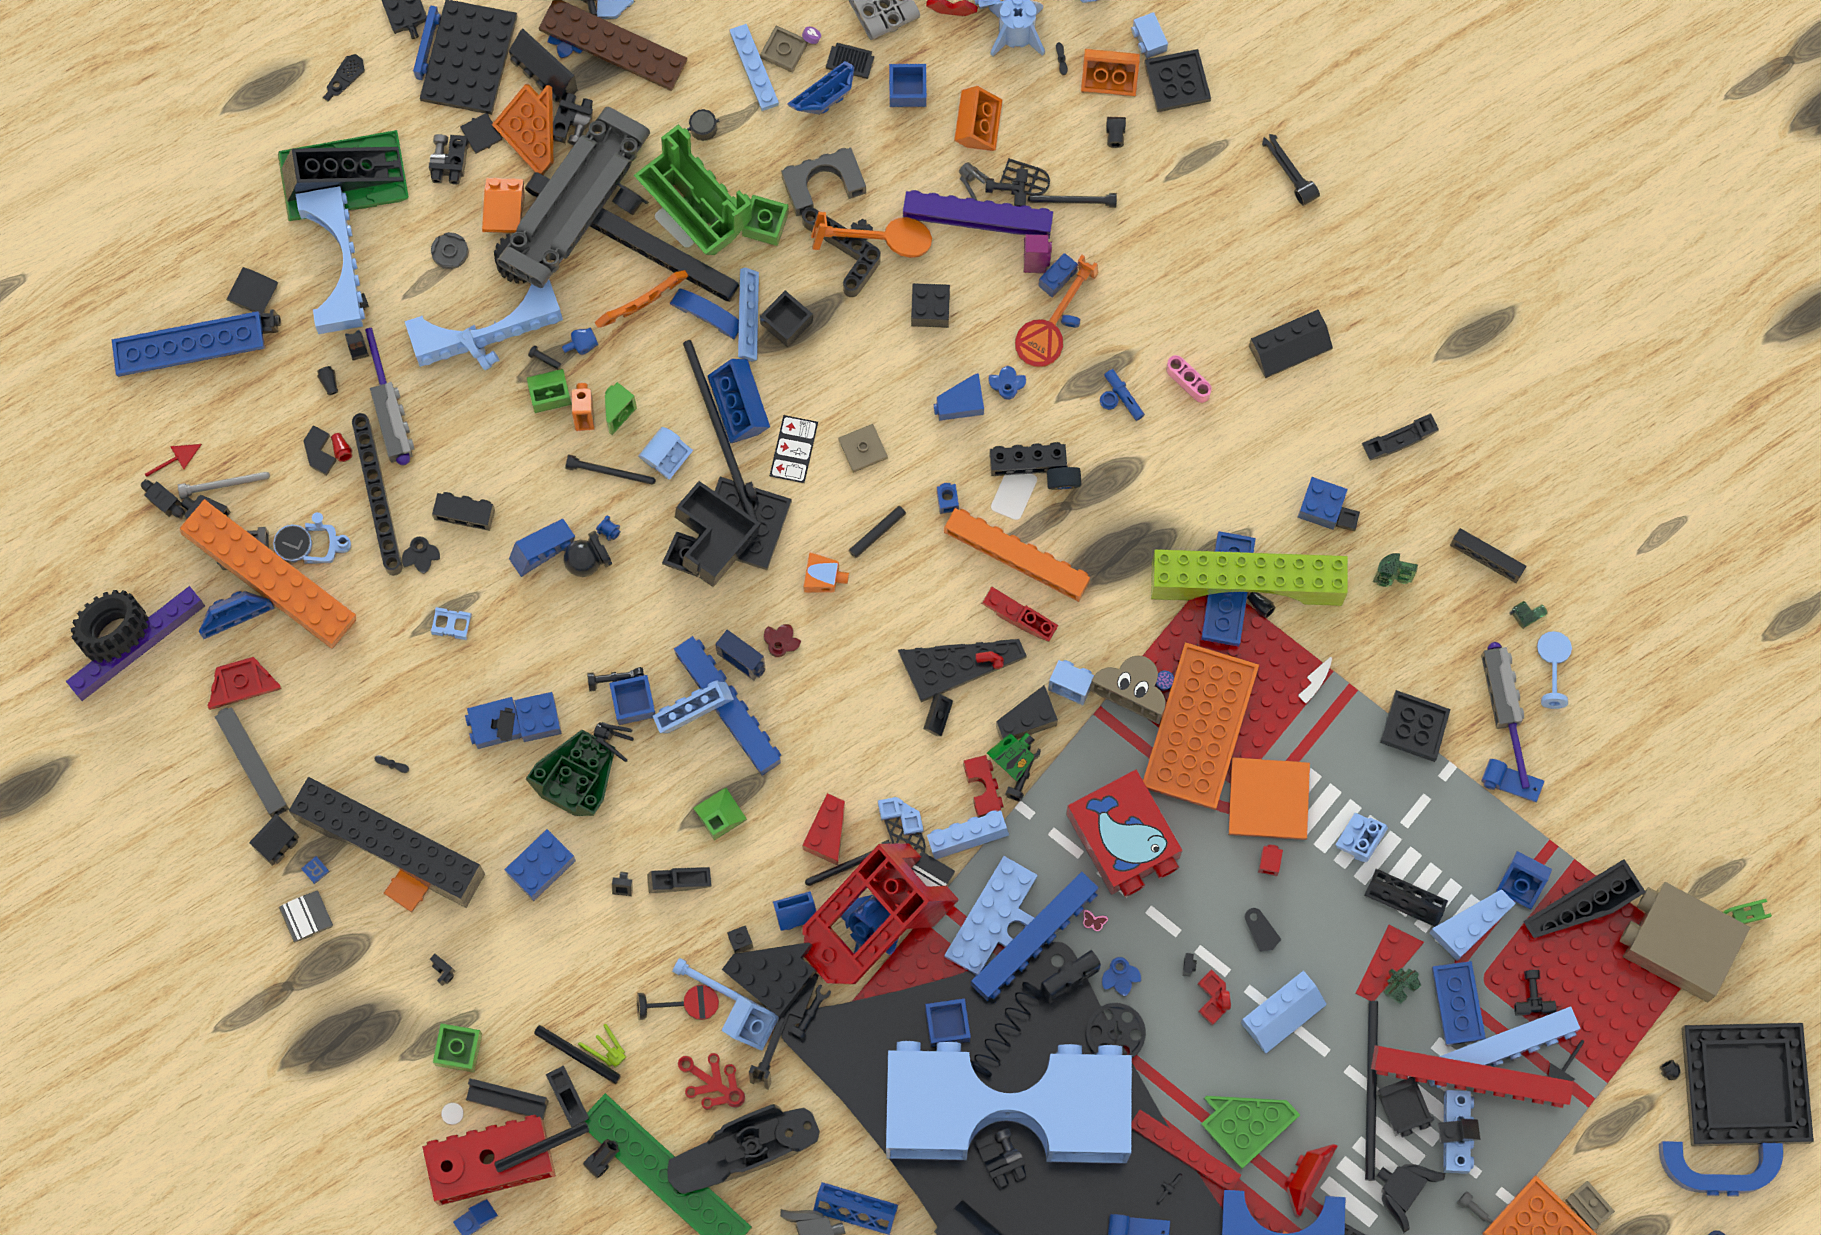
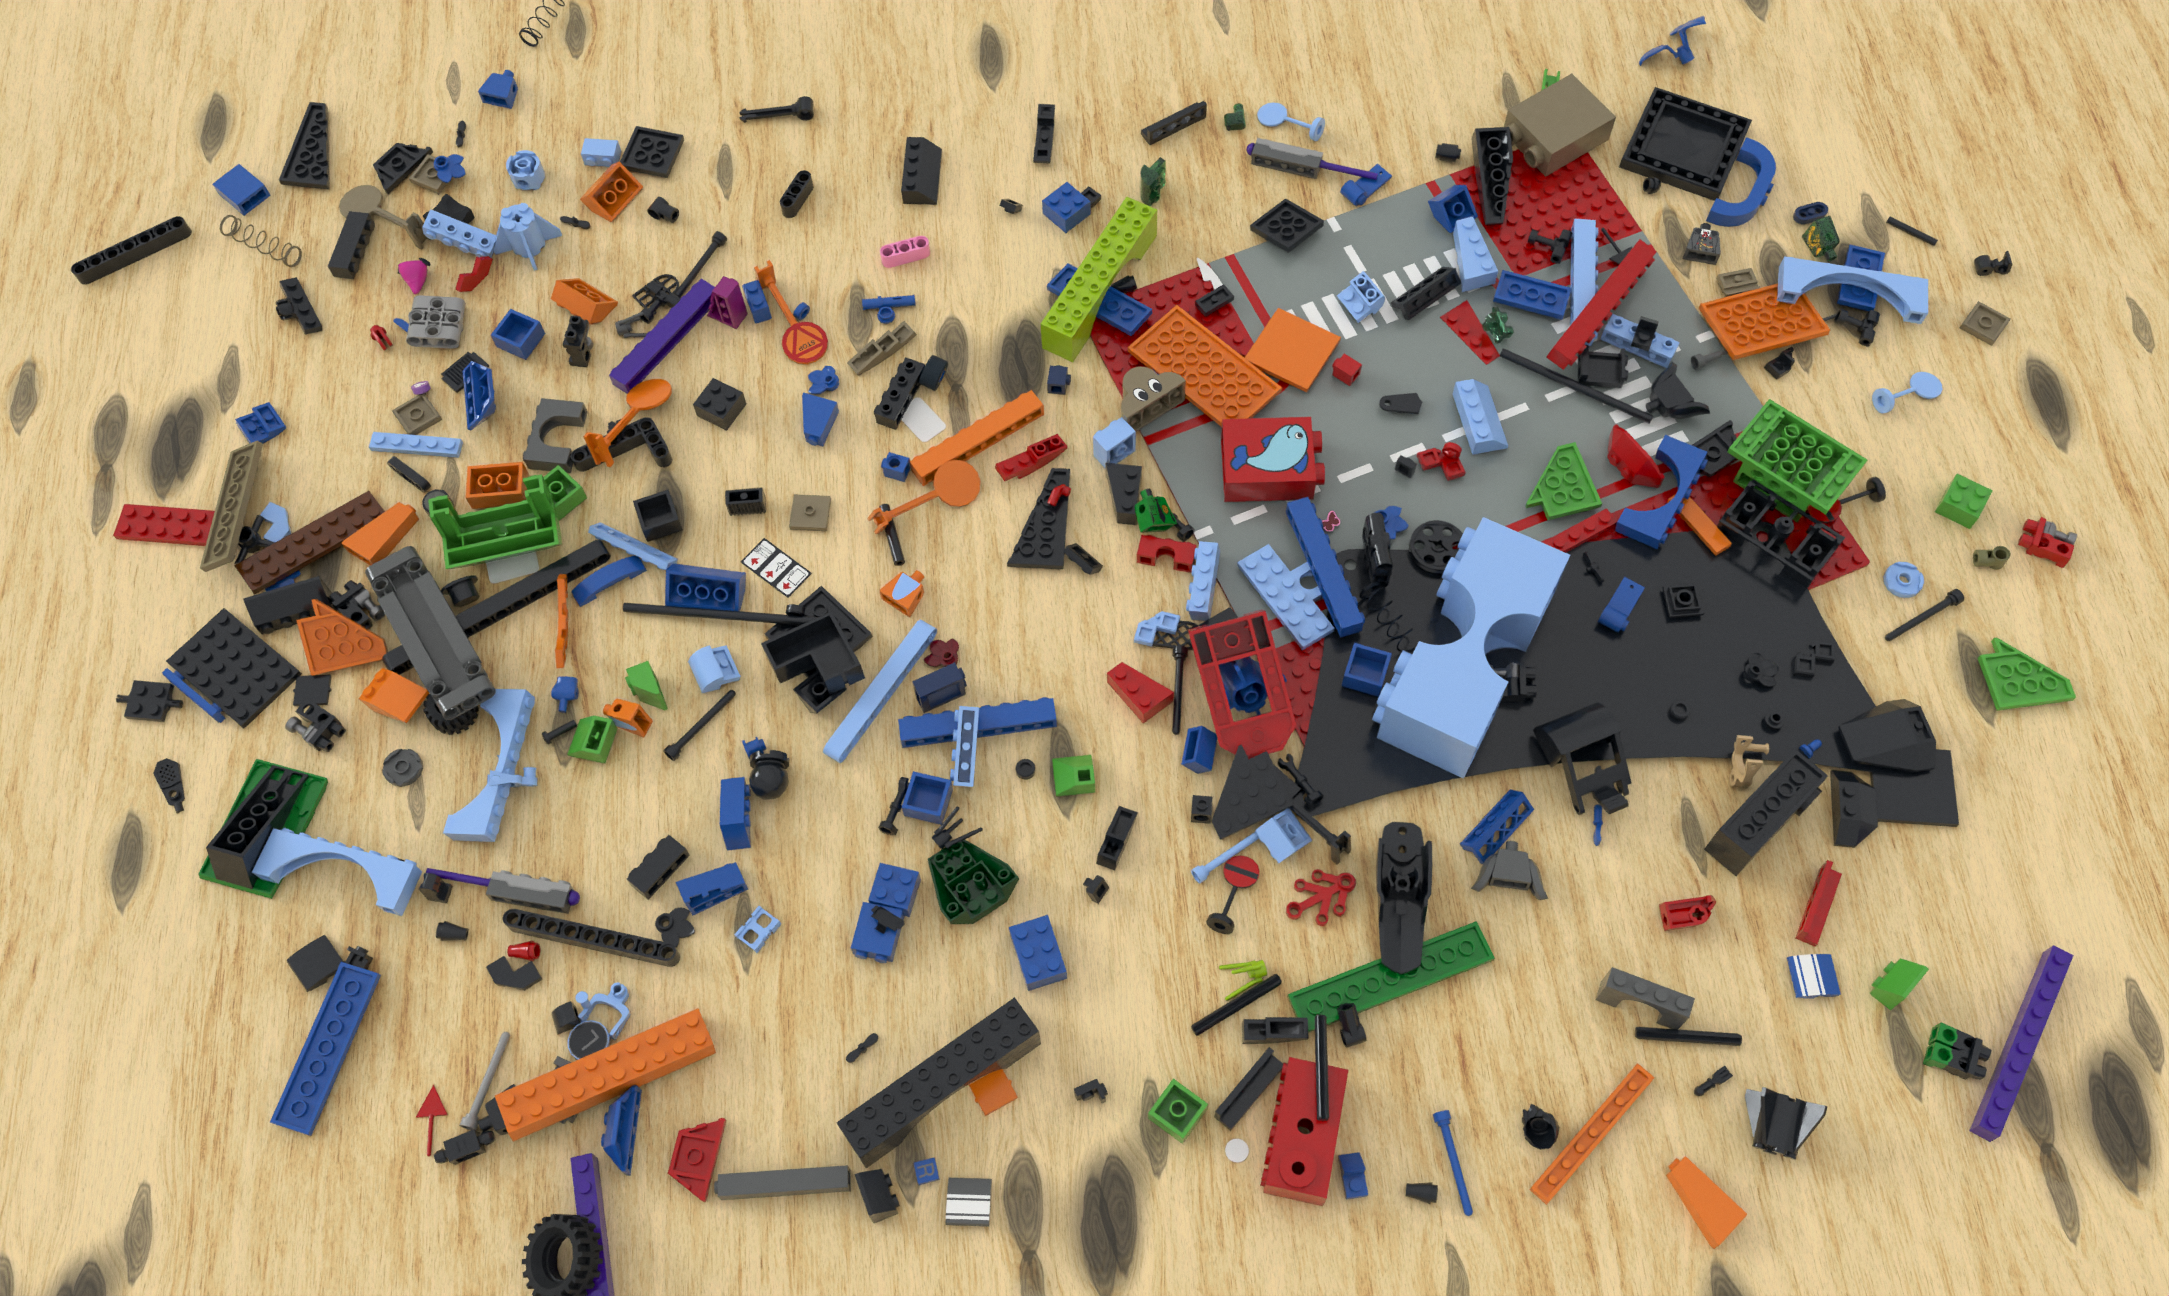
camera: 60 degrees left, 10 degrees down
none -> orange slope [342,502,419,566]
none -> black beam [387,456,431,493]
none -> orange brick [466,462,529,509]
none -> black brick [552,1001,581,1035]
none -> black hips [562,316,593,367]
none -> blue wedge [676,862,748,916]
none -> black brick [725,487,766,516]
none -> black beam [780,170,814,218]
none -> light blue beam [823,619,937,763]
none -> dark tan slope [847,321,917,376]
none -> orange piece [867,460,981,534]
none -> black plate [999,198,1023,214]
none -> black tile [1016,759,1036,780]
none -> dark blue brick [1047,365,1071,395]
none -> black plate [1195,284,1234,317]
none -> black brick [1435,143,1461,162]
none -> dark grey torso [1683,223,1721,265]

